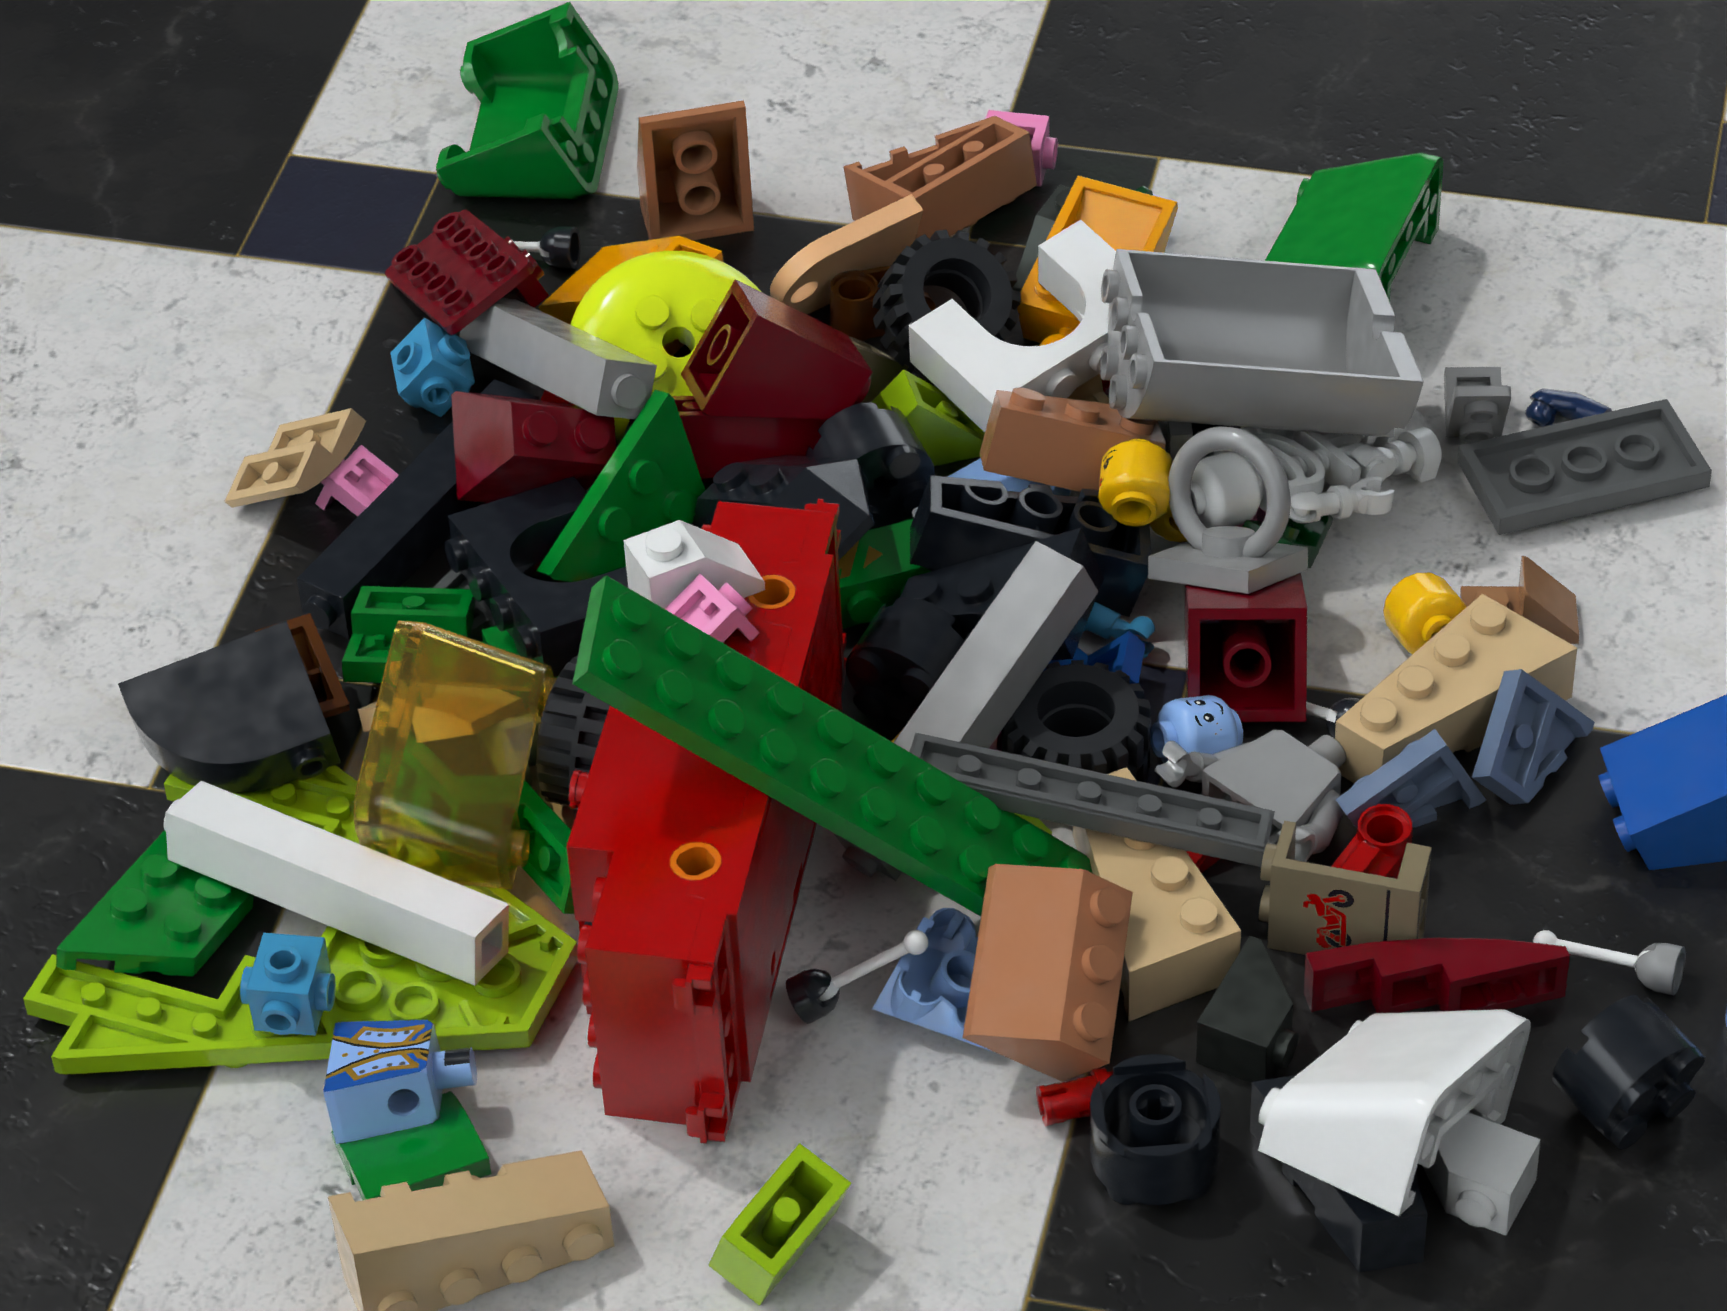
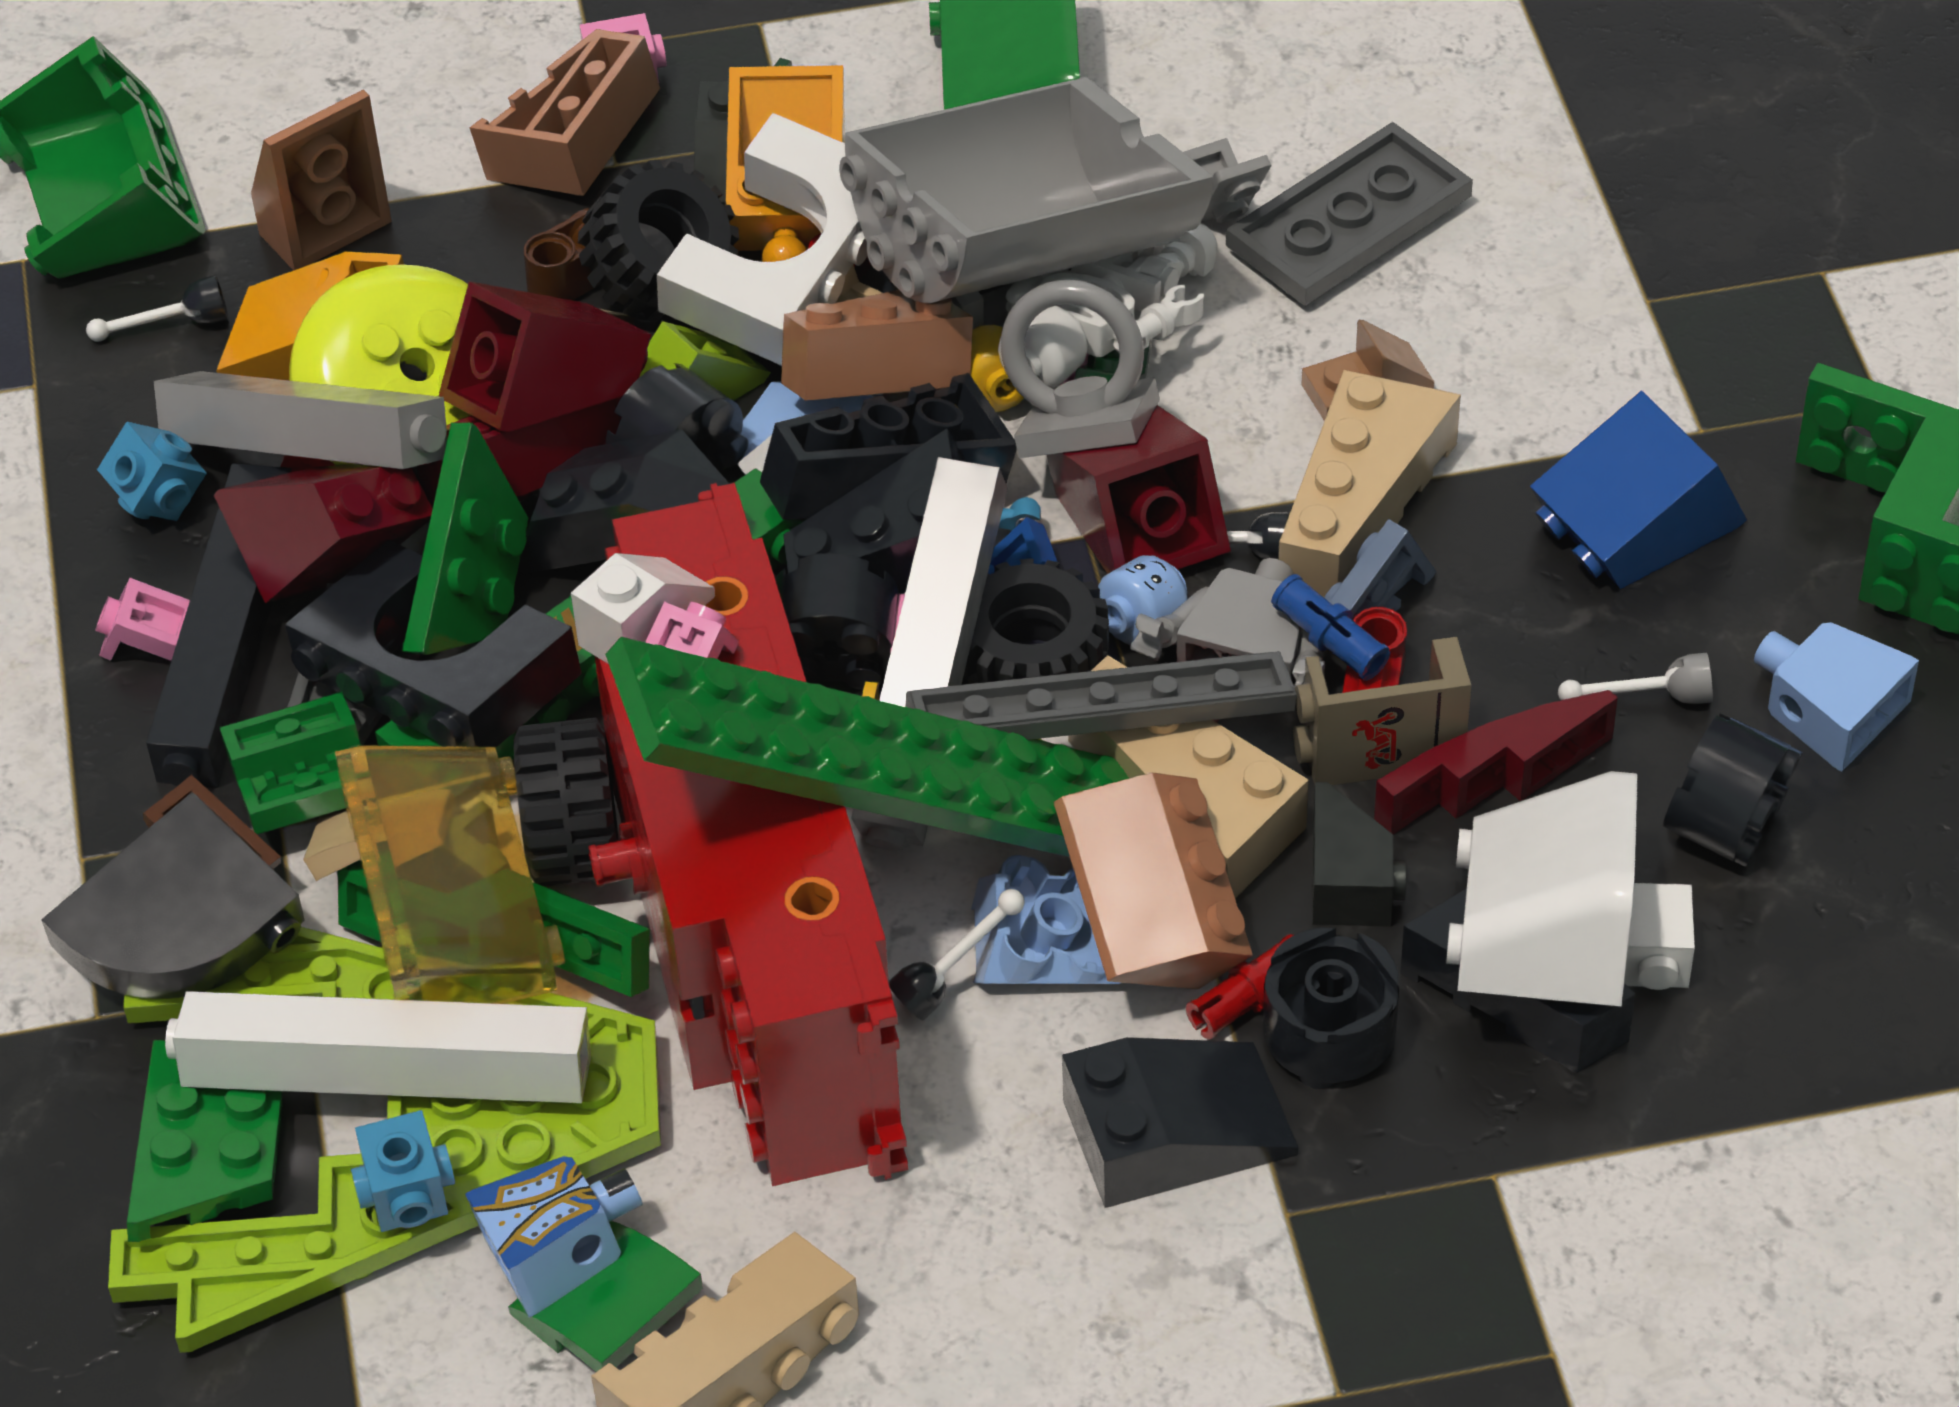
camera: 25 degrees left, 5 degrees up
tan slope [224,408,366,508] -> none
dark red bracket [385,210,549,335] -> none
lime brick [708,1143,851,1306] -> none
light nougat tile [770,194,923,315] -> none
yellow head [1098,439,1173,526] -> none
yellow head [1383,572,1466,654] -> none
sand blue wing [1472,669,1595,805] -> none
dark blue arm [1525,388,1612,427] -> none
none -> black slope [1062,1037,1299,1208]
none -> blue pin [1271,574,1390,681]

